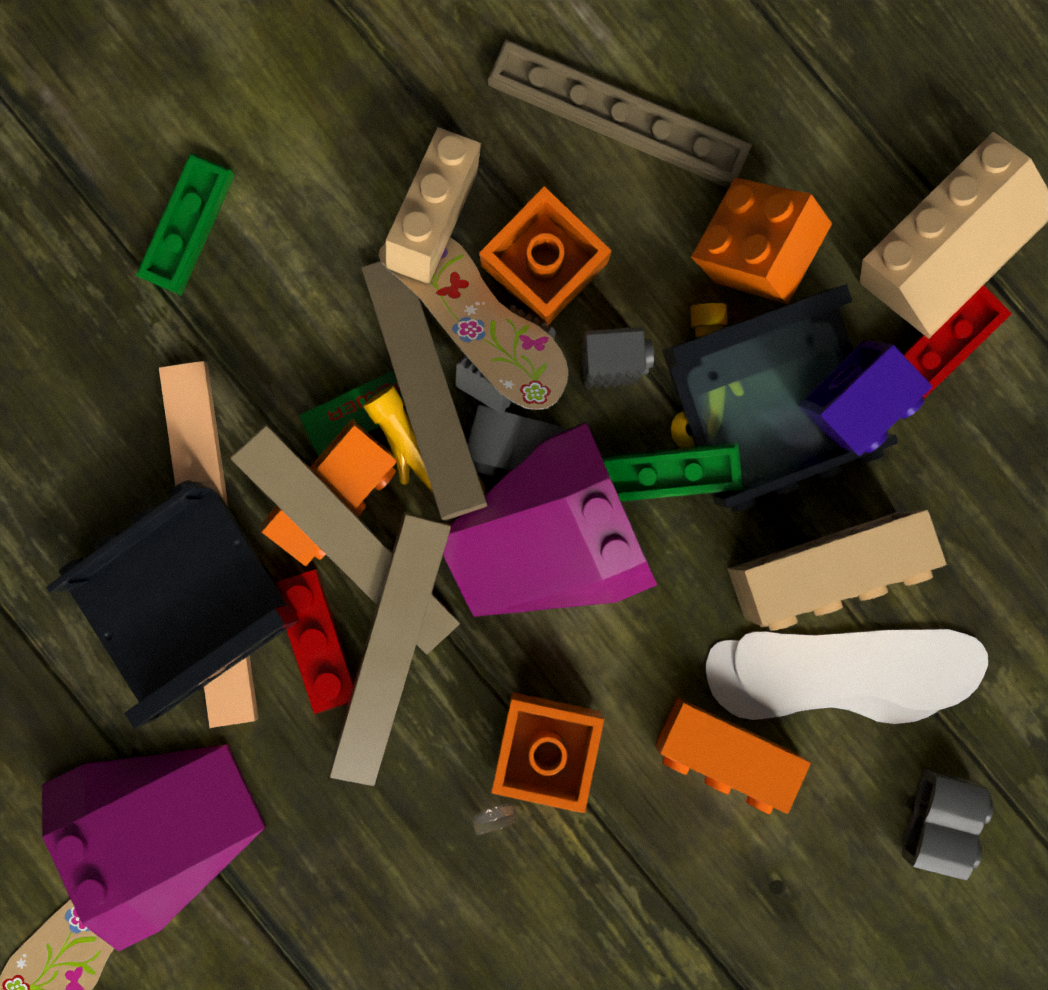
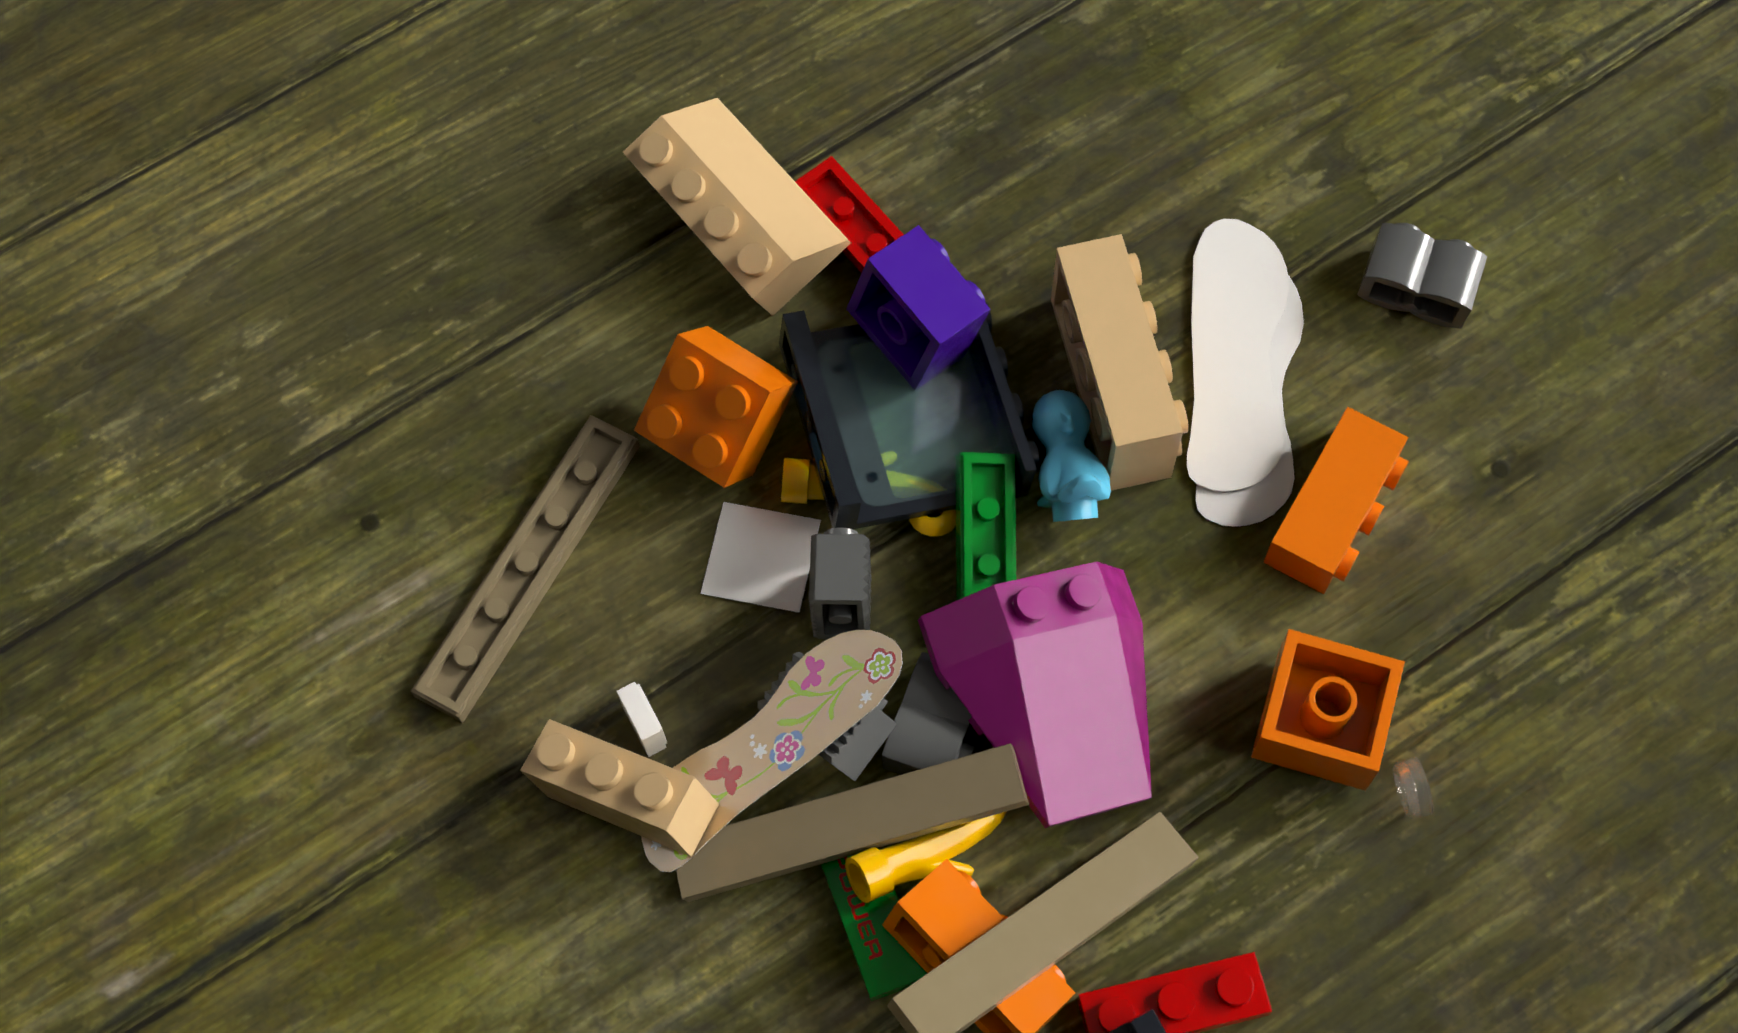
camera: 80 degrees left, 20 degrees down
dark tan tile [329,511,451,786] -> none
orange brick [479,186,612,326] -> none
none -> white tile [617,682,667,757]
none -> white sticker [701,502,821,612]
none -> medium azure animal [1032,390,1111,522]

